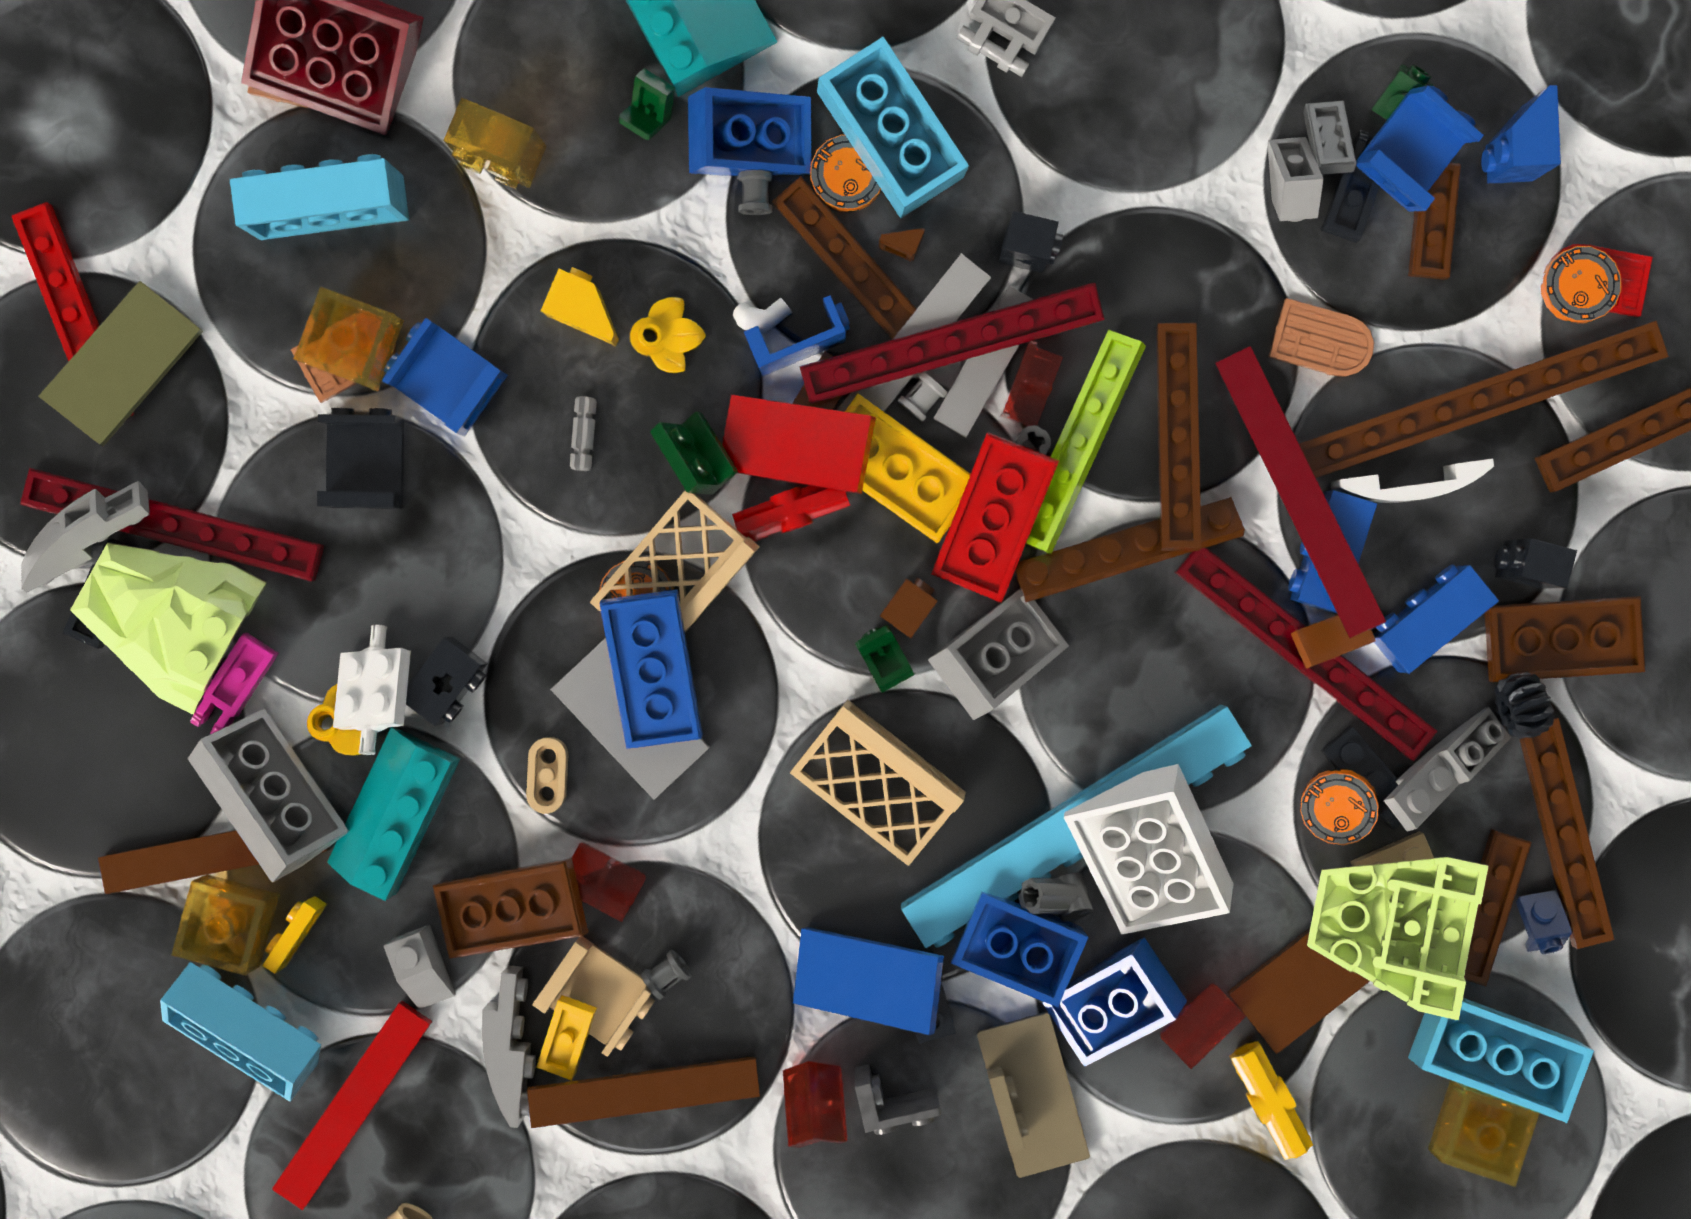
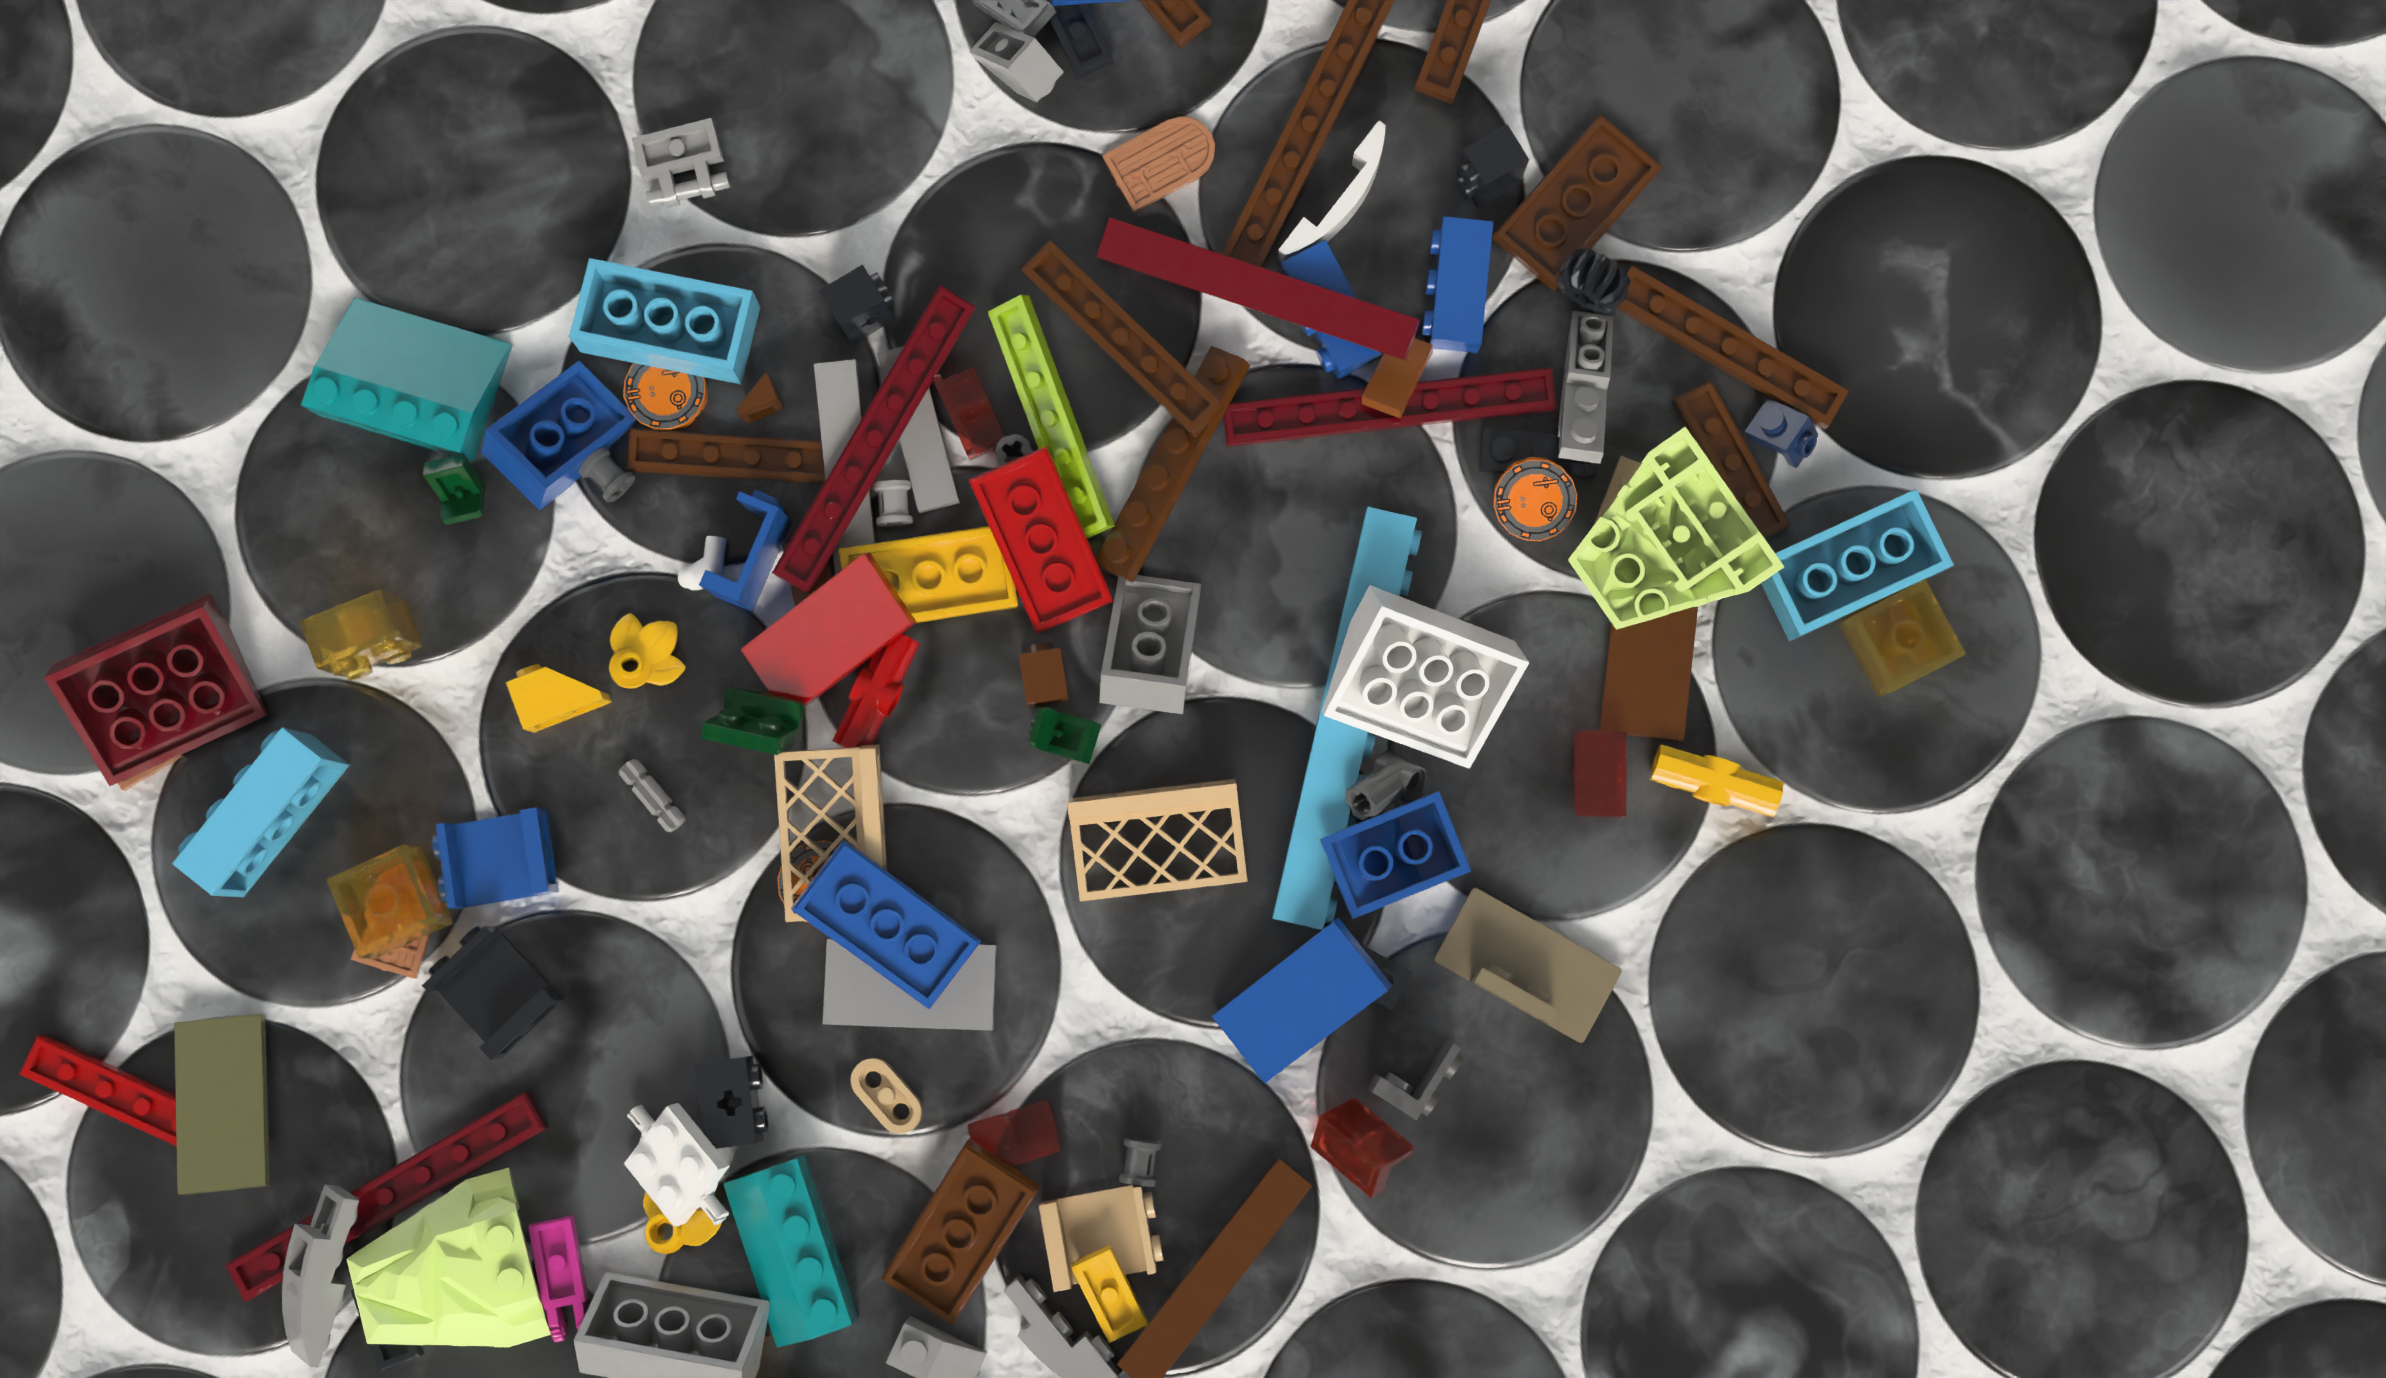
camera: 40 degrees left, 5 degrees down
blue slope [1042,937,1187,1067] -> none

